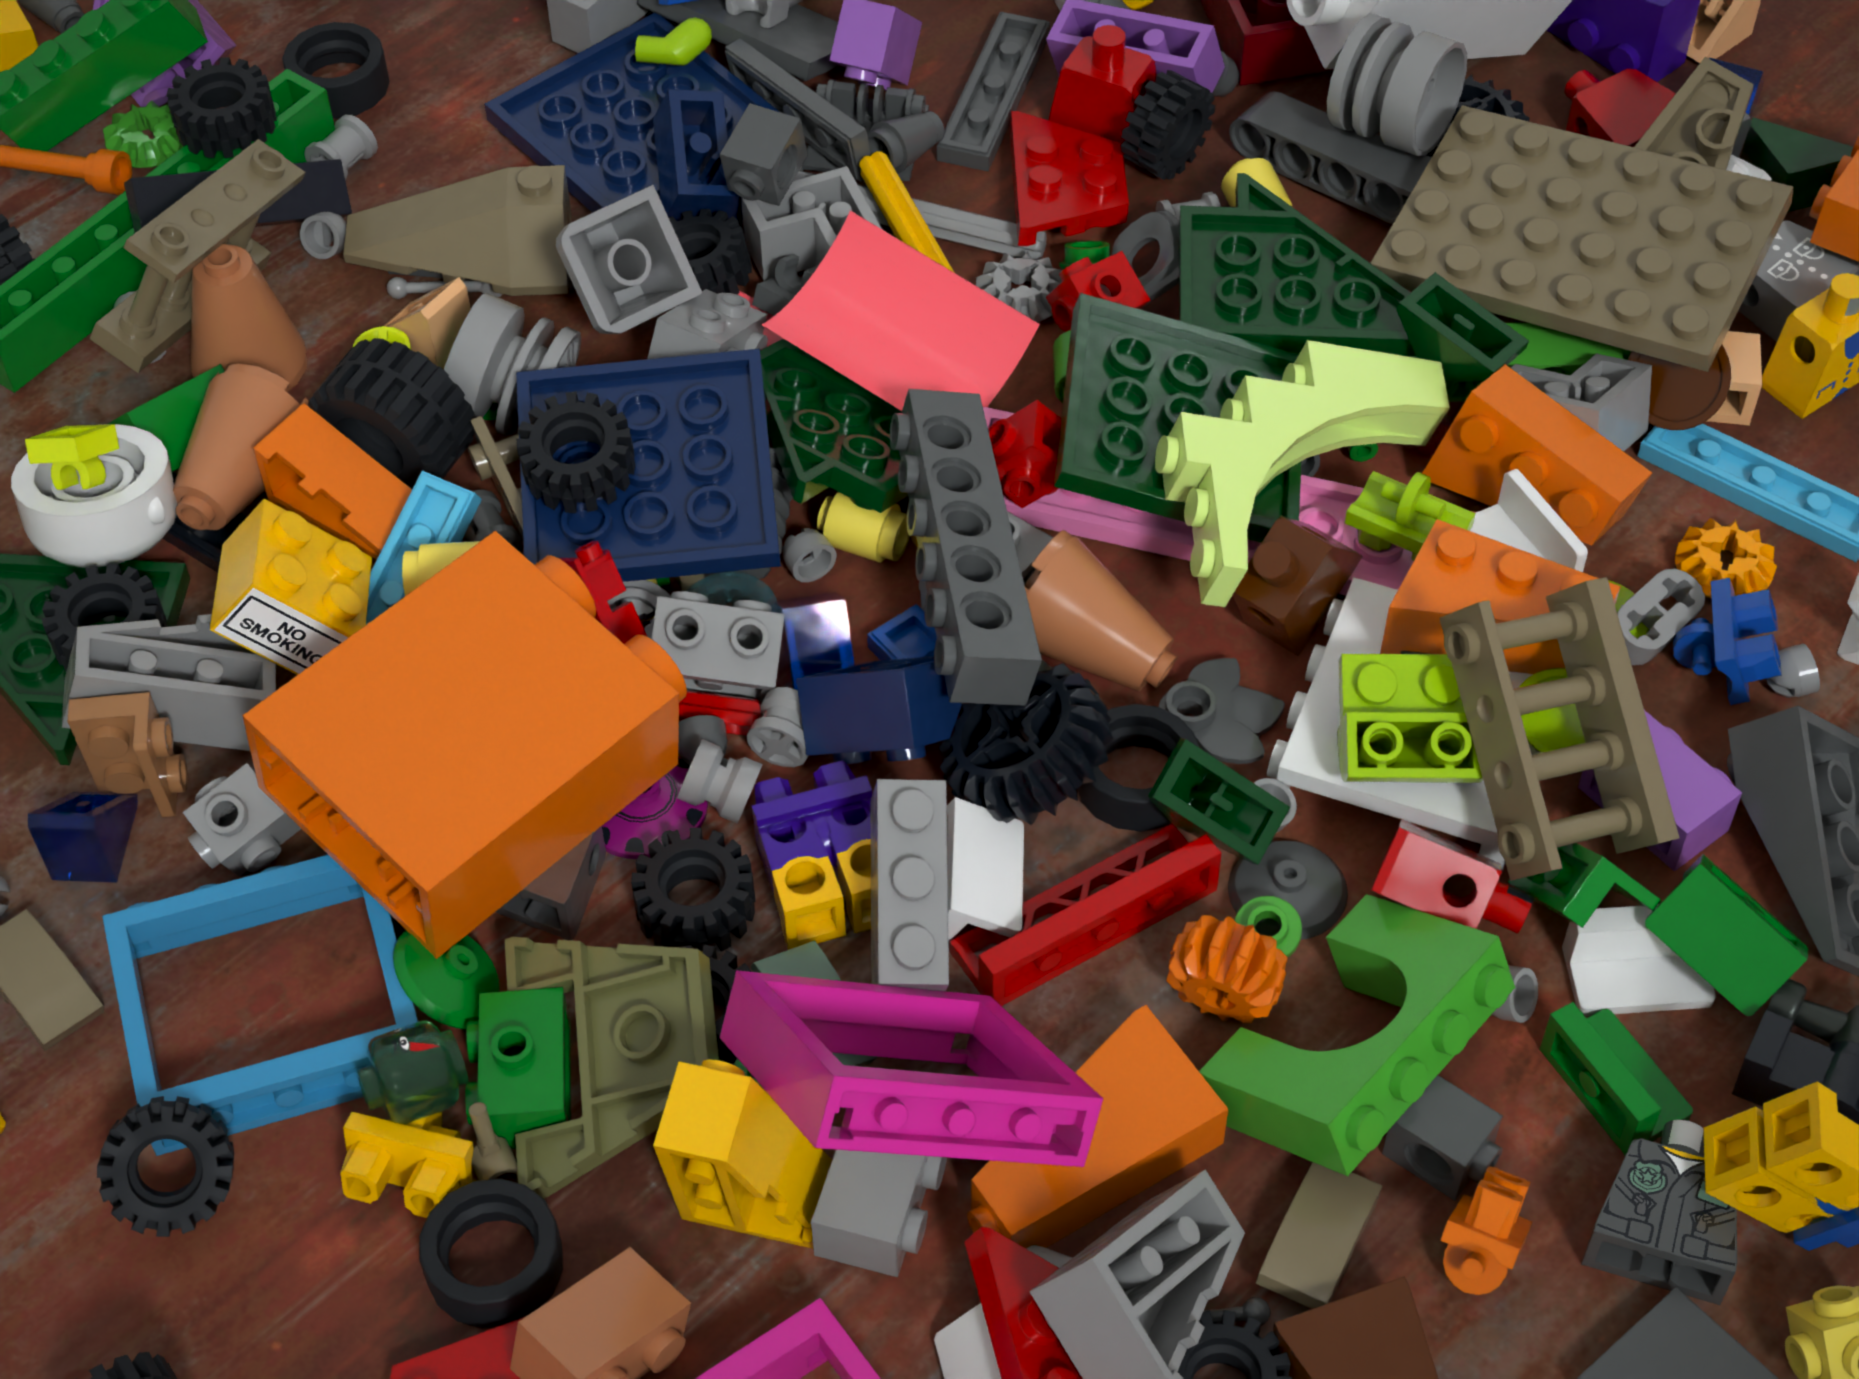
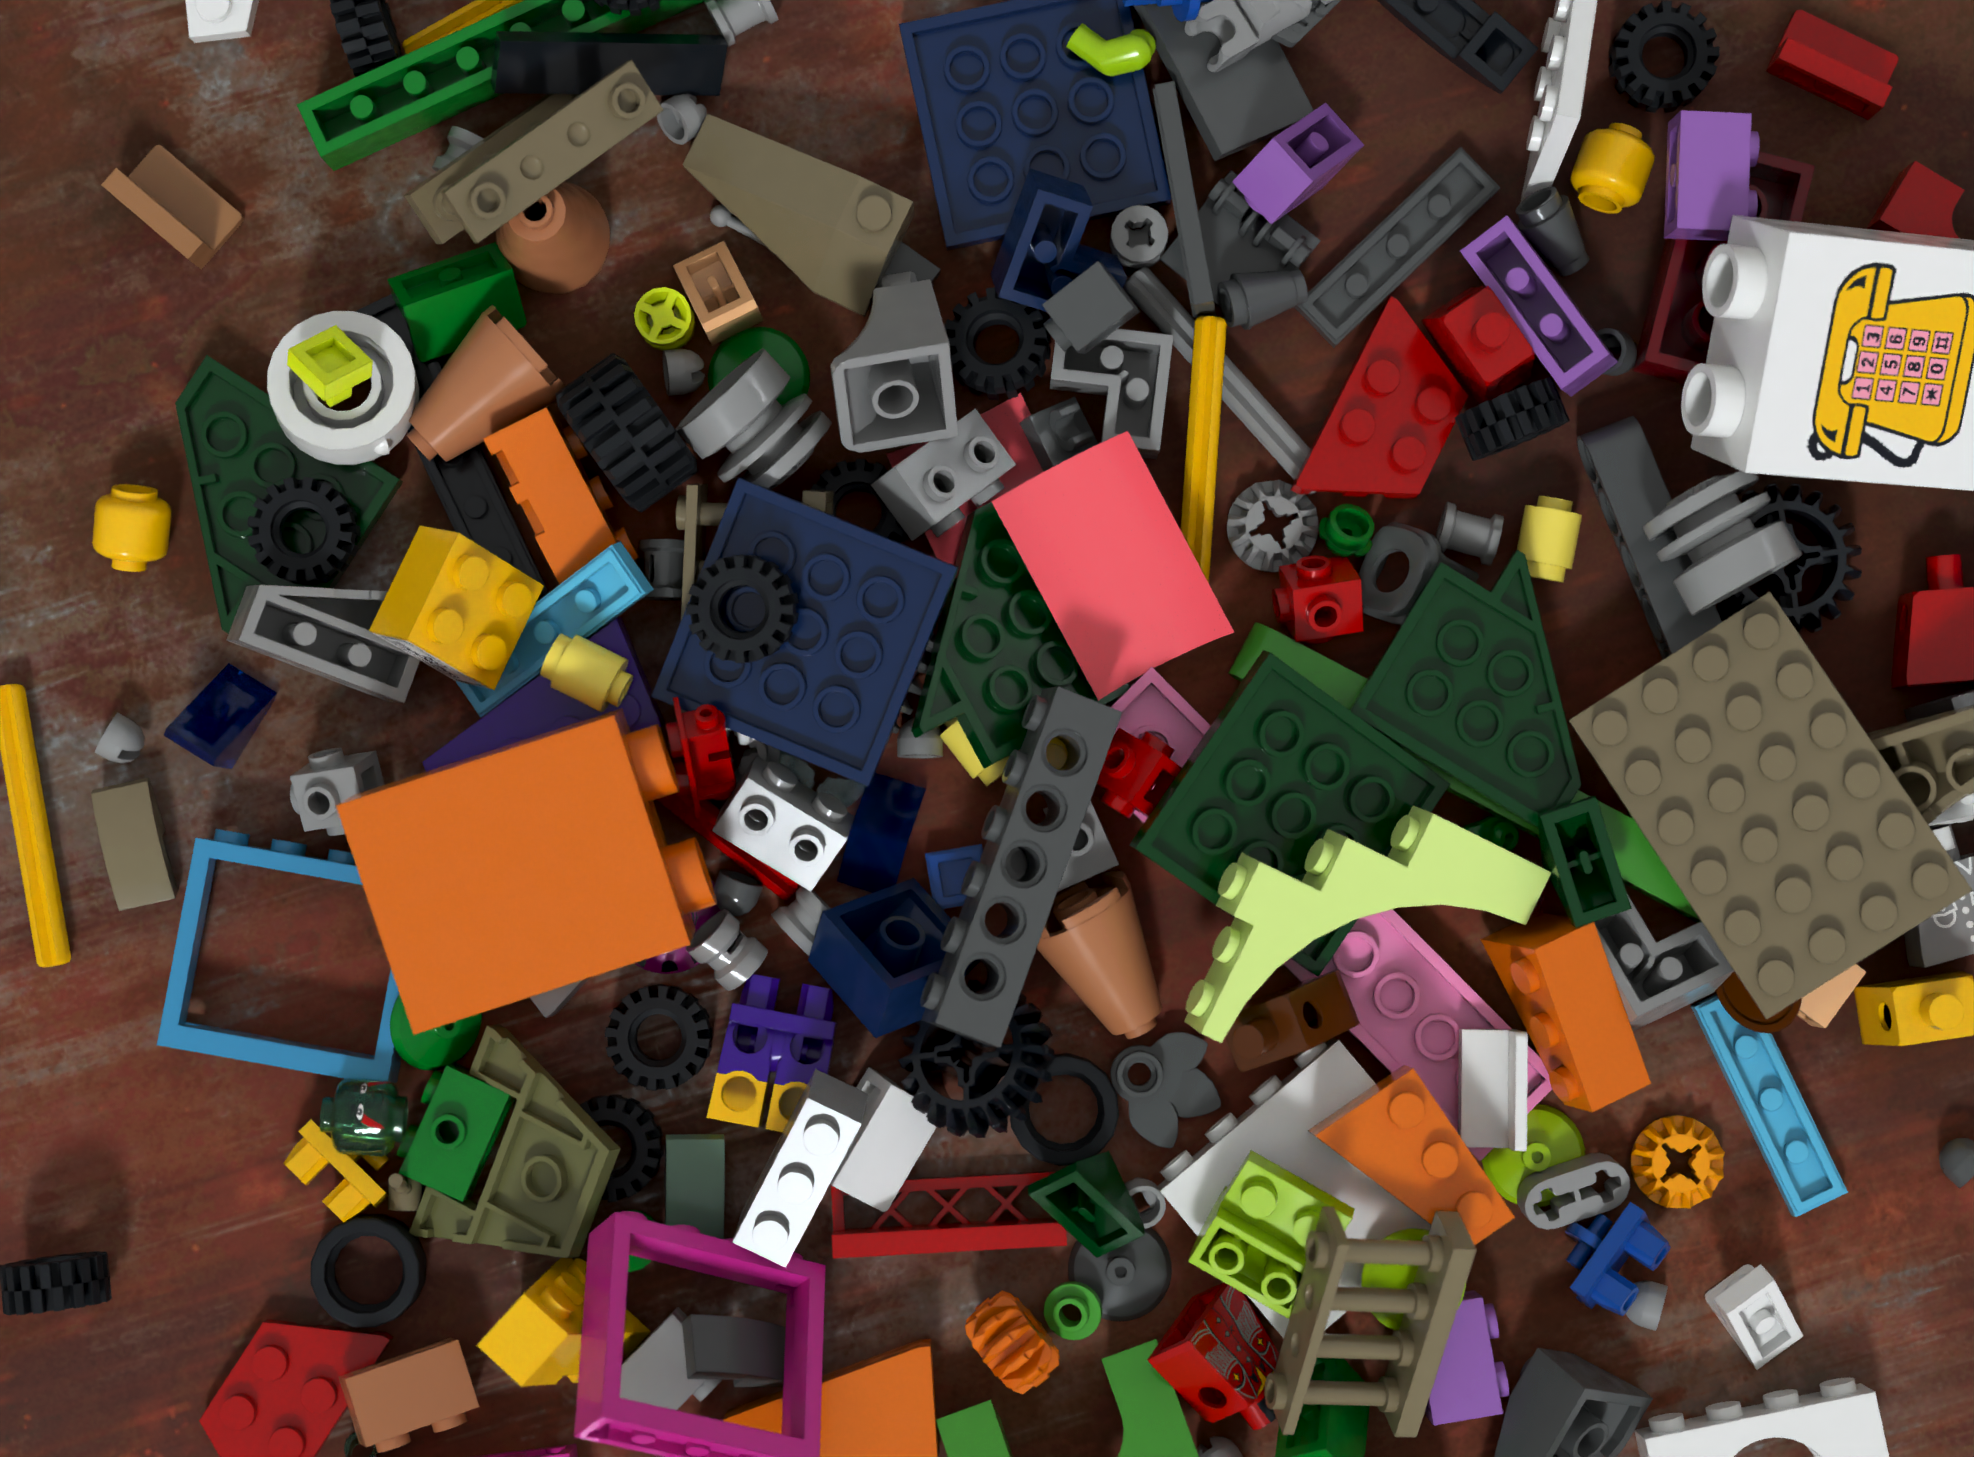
camera: 30 degrees right, 35 degrees up
medium nougat bracket [67,692,188,818] -> none
black tyre [97,1096,235,1237] -> none
lime hips [1344,471,1476,561] -> none

